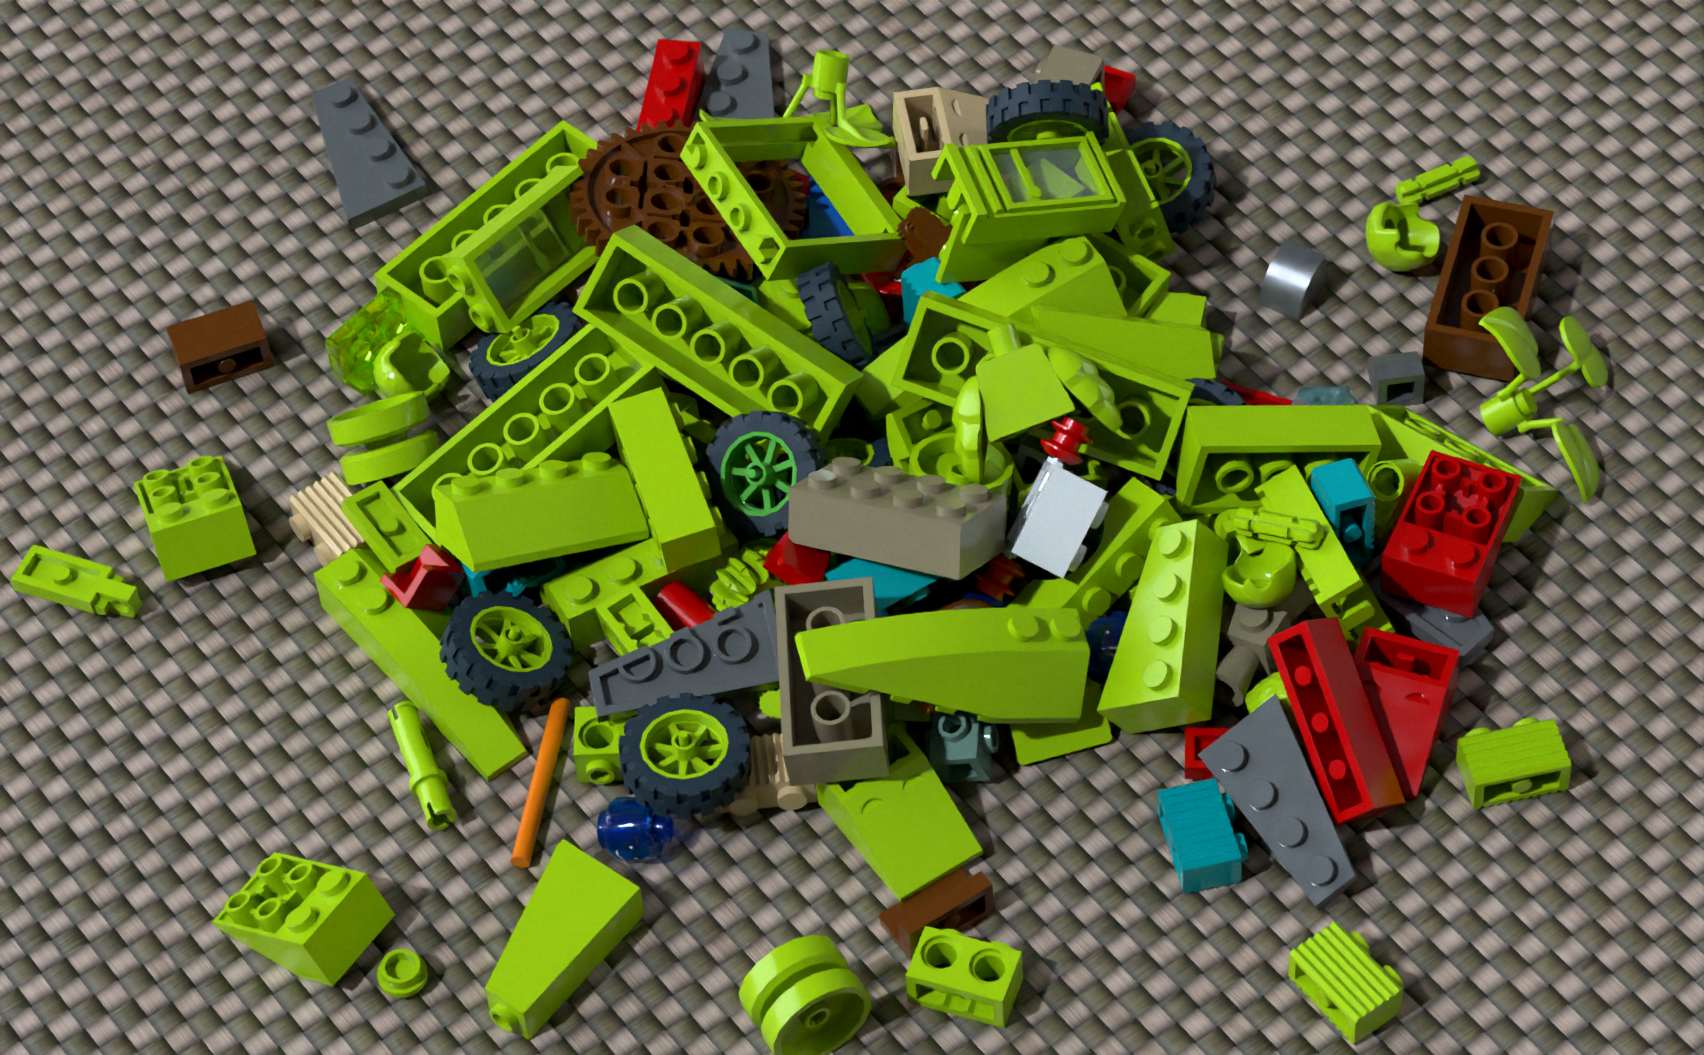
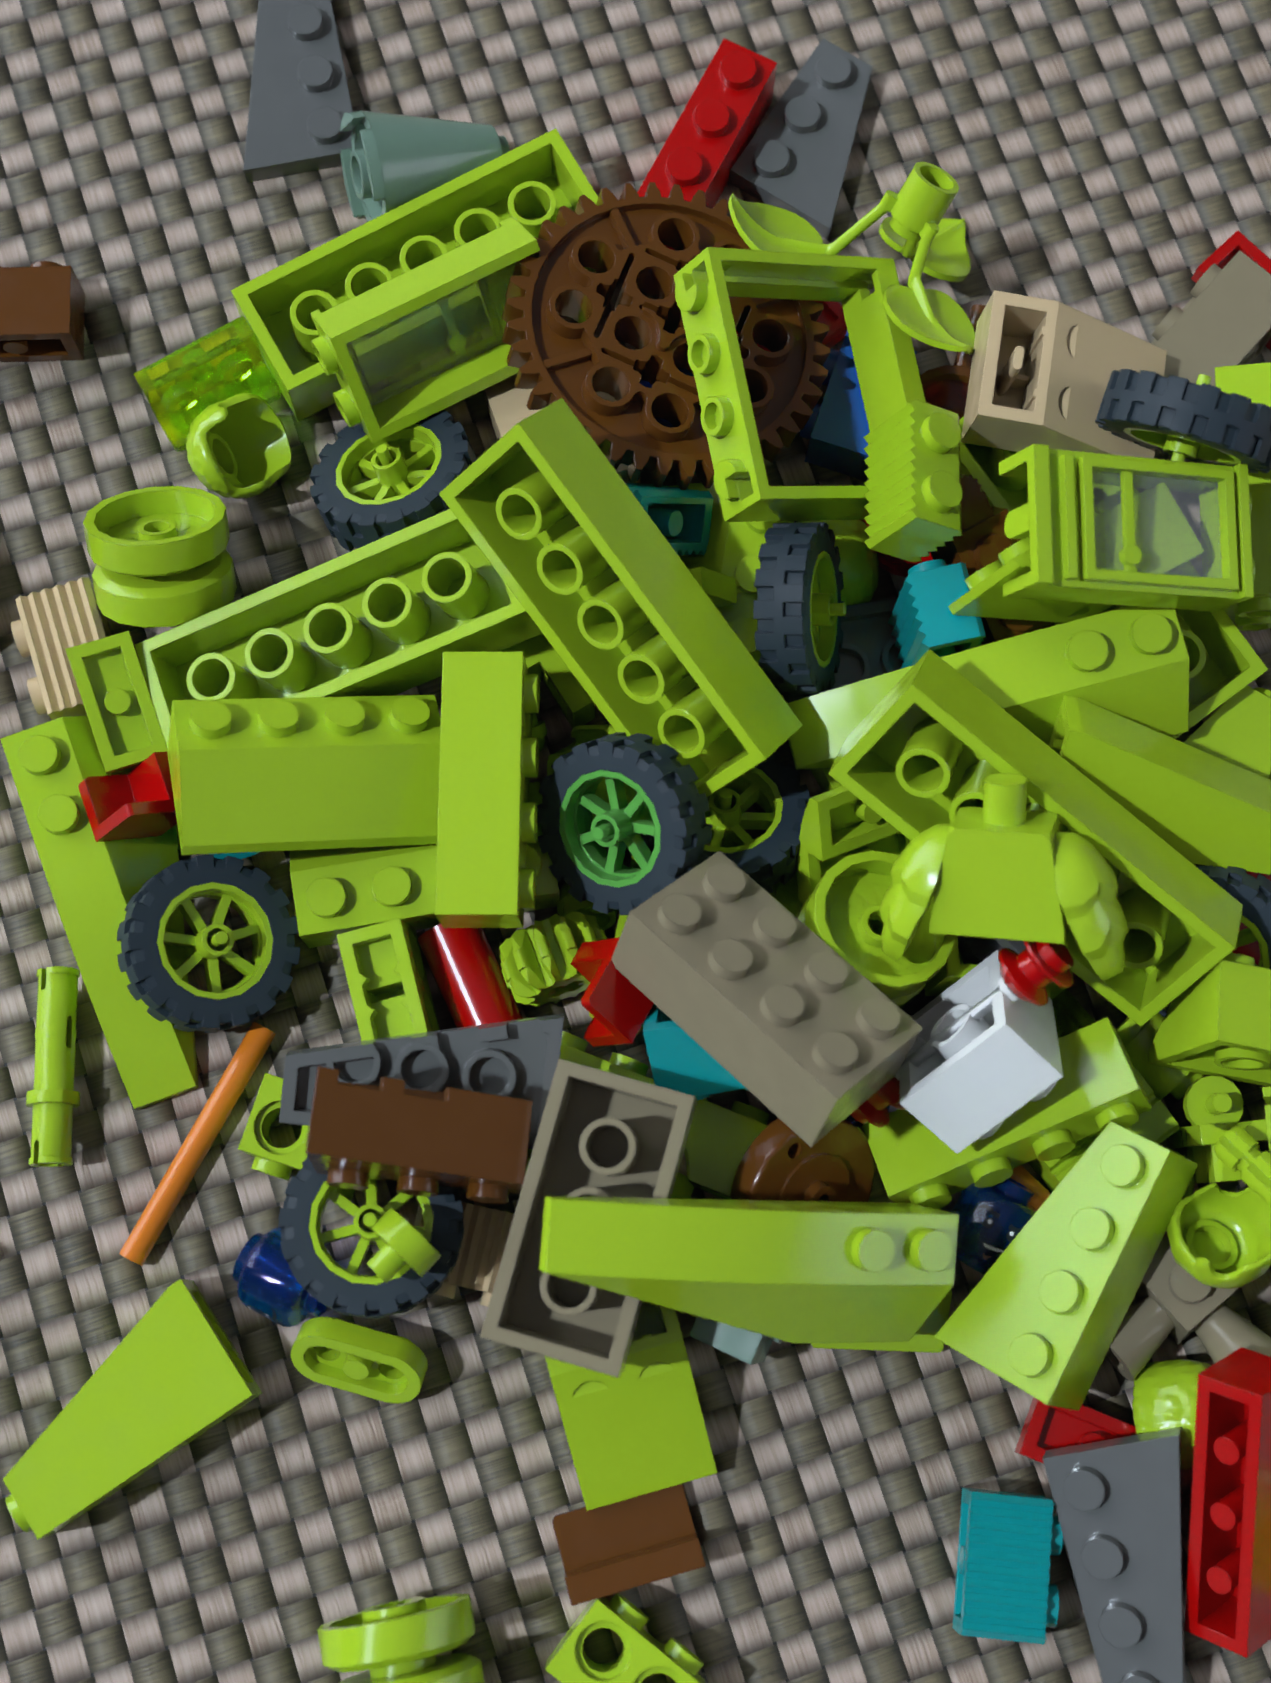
camera: 10 degrees right, 25 degrees up
none -> lime plate [291,1317,428,1404]
none -> reddish brown wedge [306,1066,533,1204]
none -> sand green cone [340,110,510,222]
none -> lime tile [367,1208,441,1284]
none -> lime brick [864,399,963,562]

